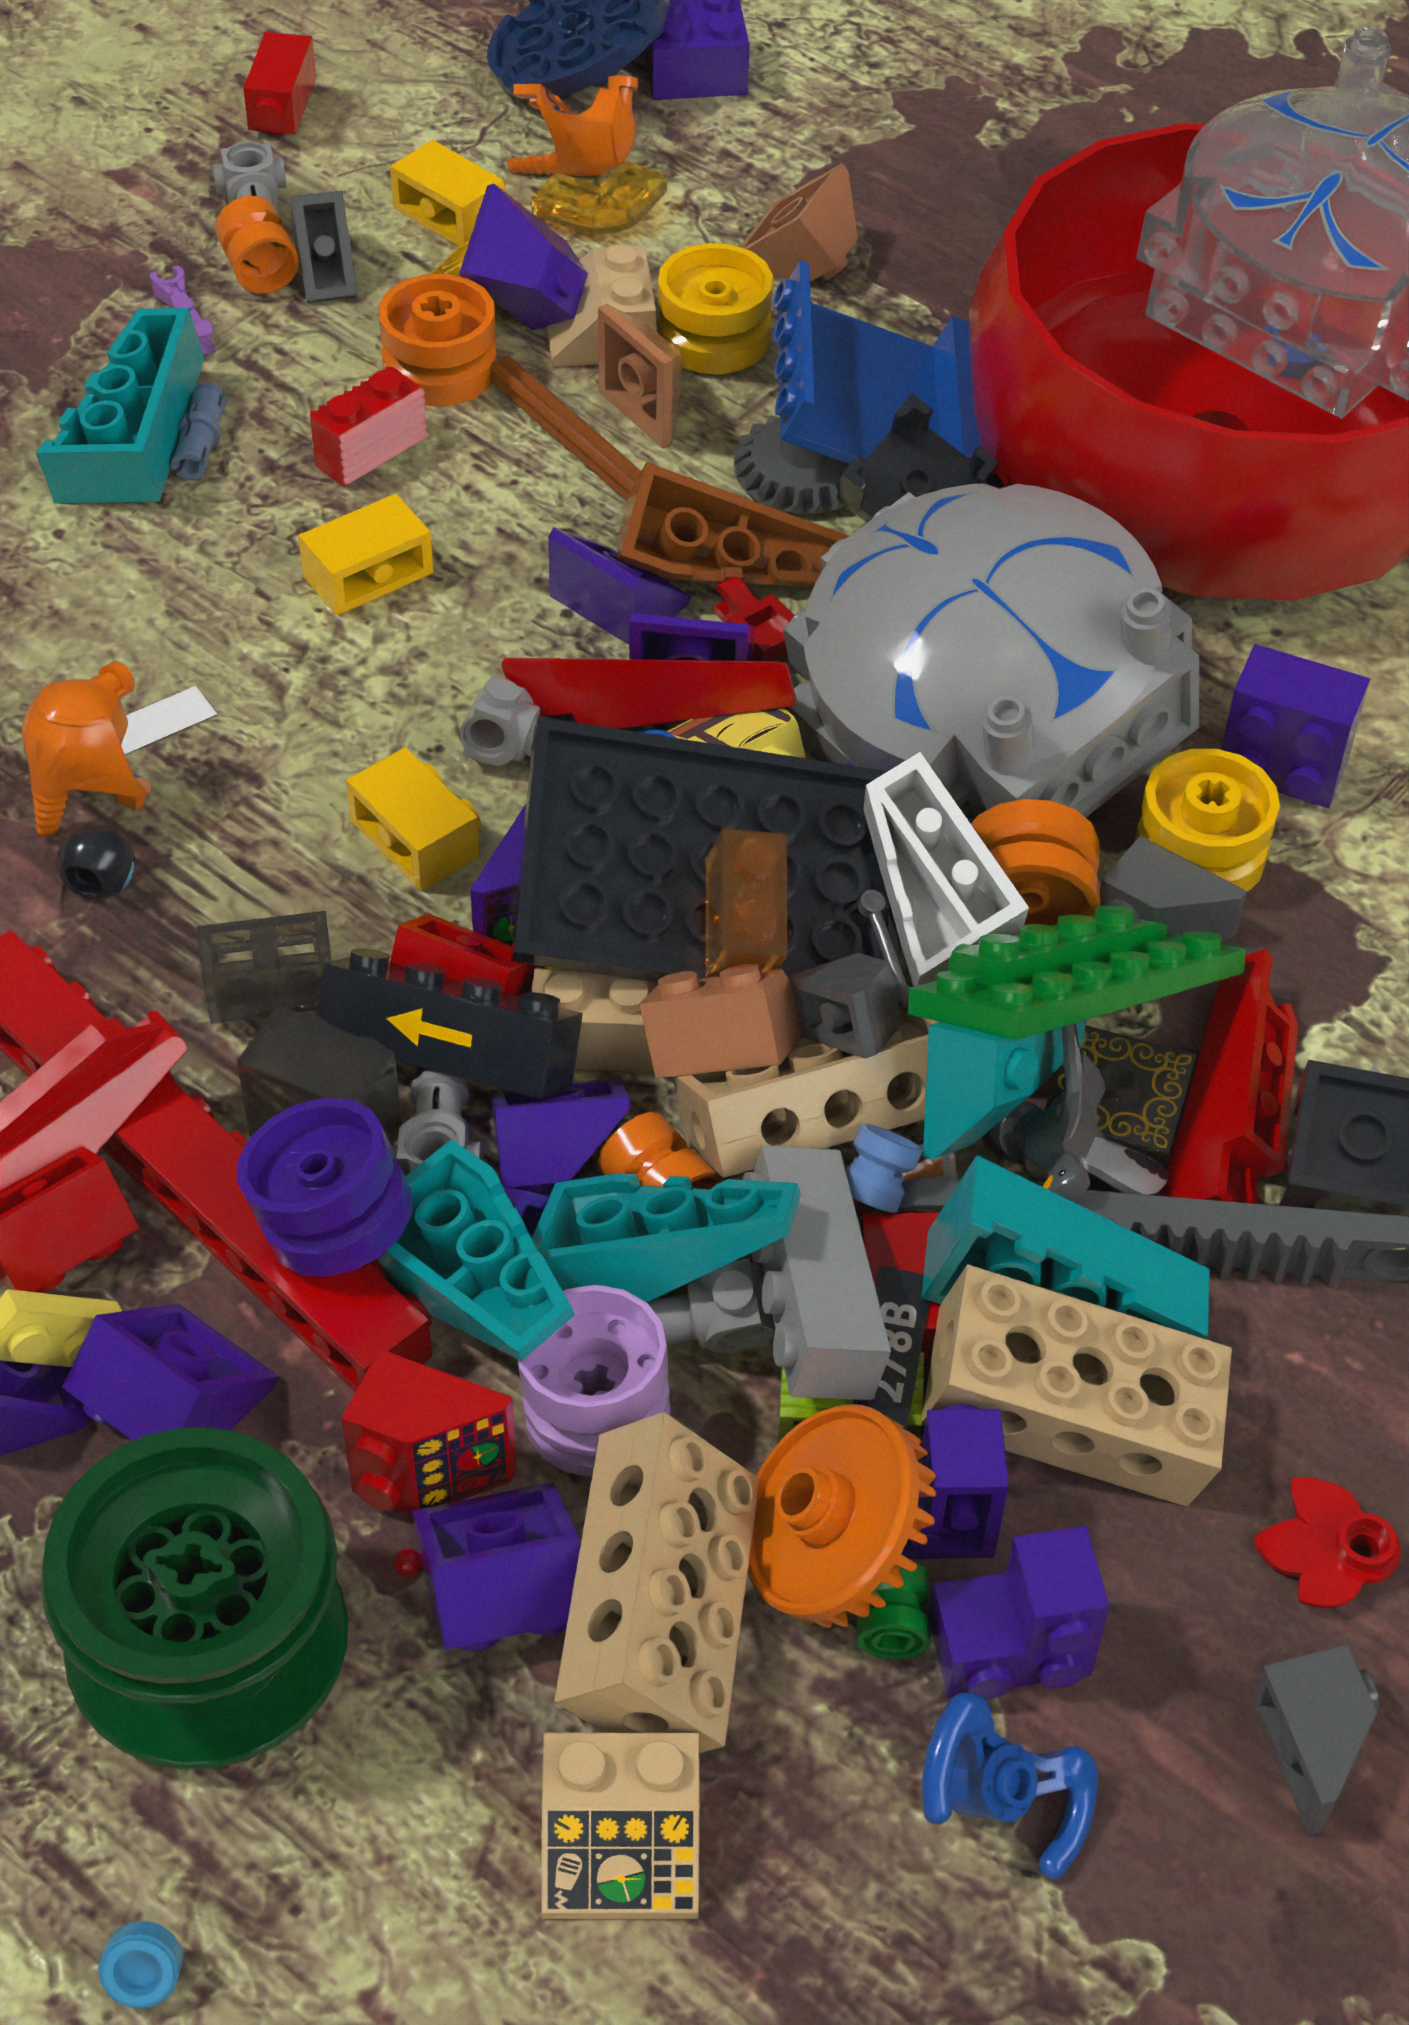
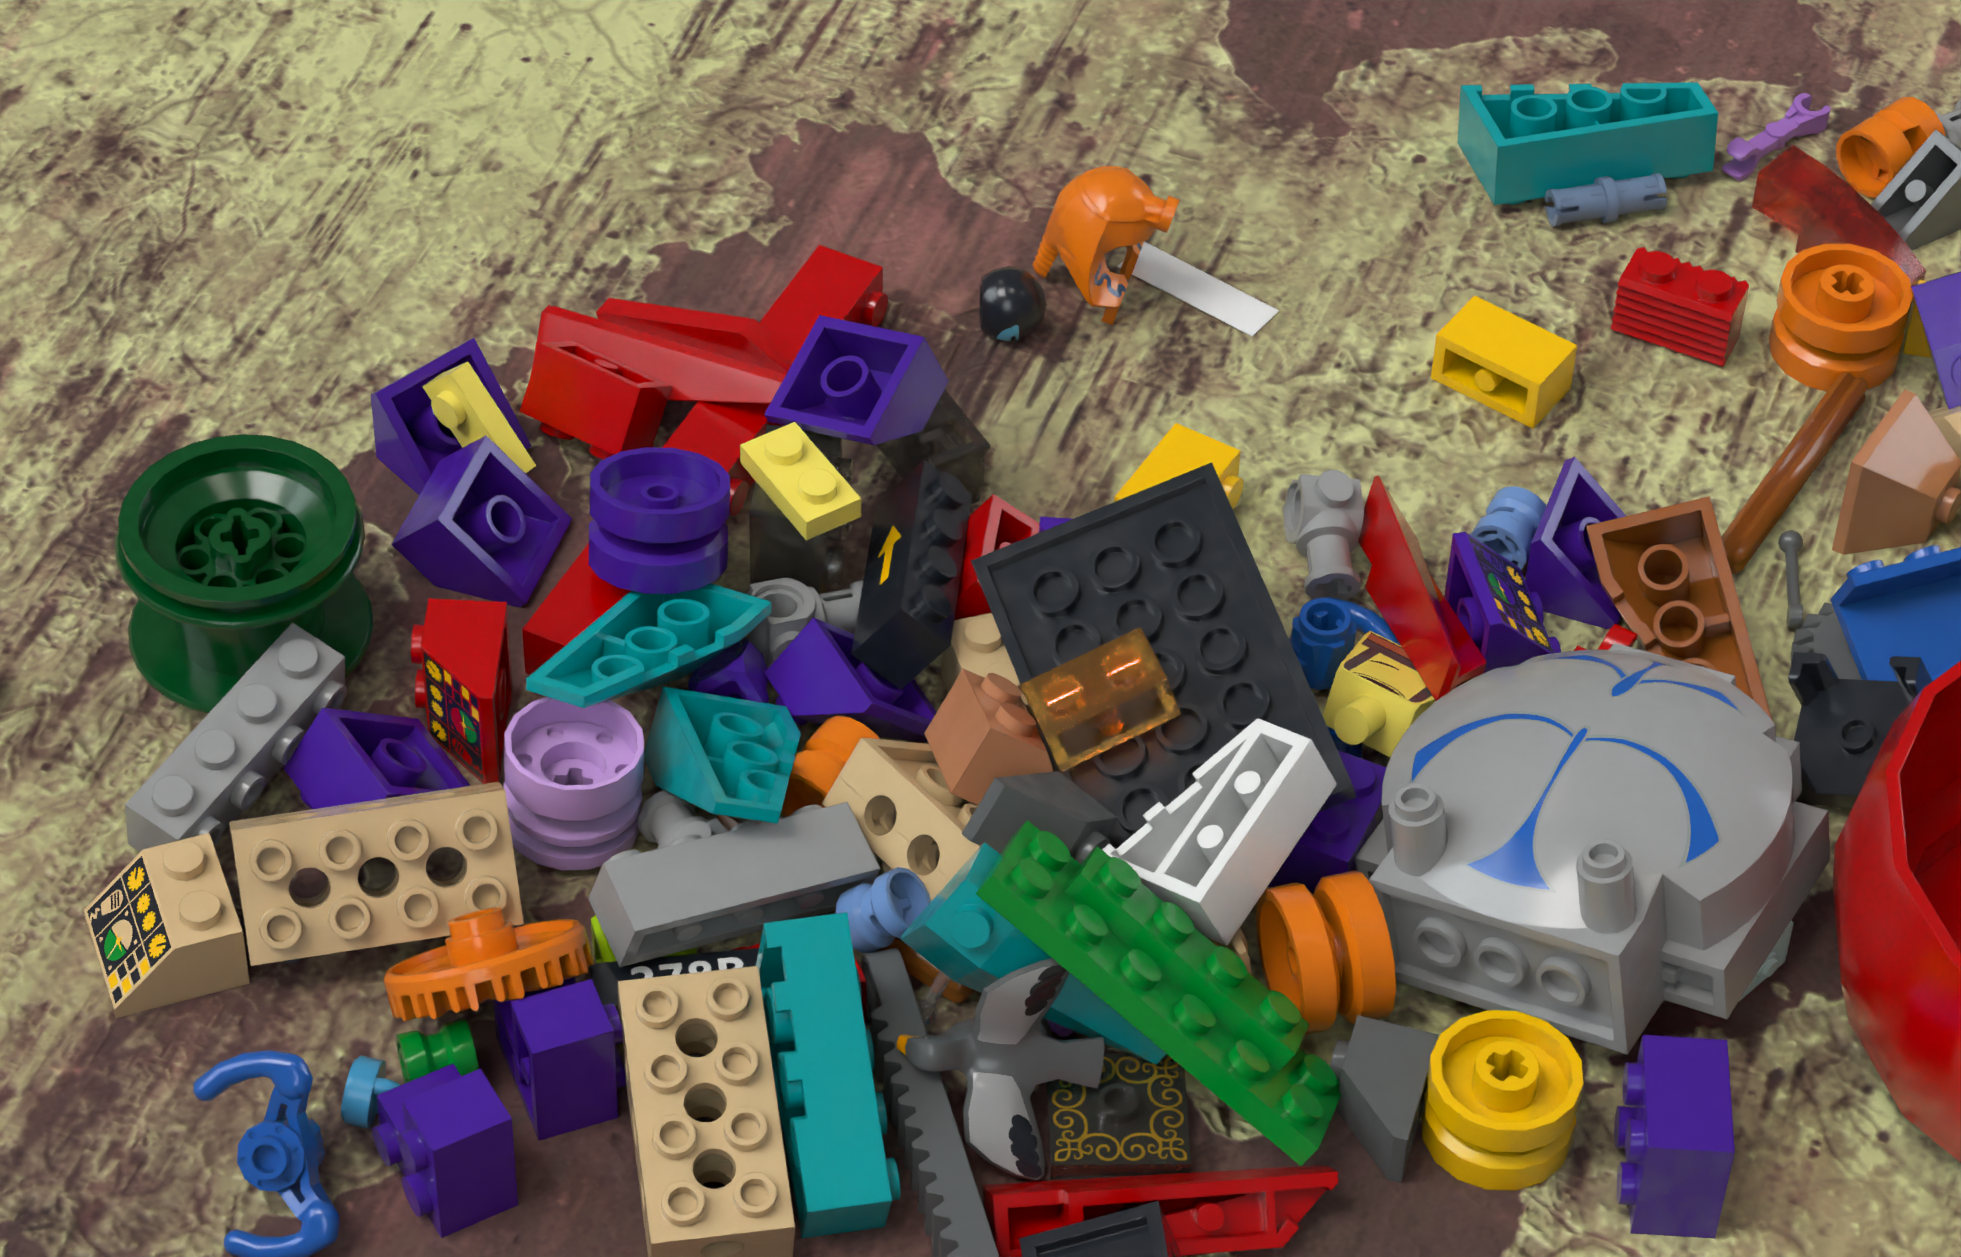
camera: 70 degrees right, 5 degrees down
none -> light grey brick [125,623,347,852]
none -> dark azure tile [341,1055,400,1129]
none -> light yellow plate [740,422,861,540]
none -> dark purple slope [764,315,949,445]
none -> medium blue wheel [1471,486,1546,570]
none -> clear red slope [1752,145,1926,285]
none -> dark grey hinge [1778,530,1803,629]

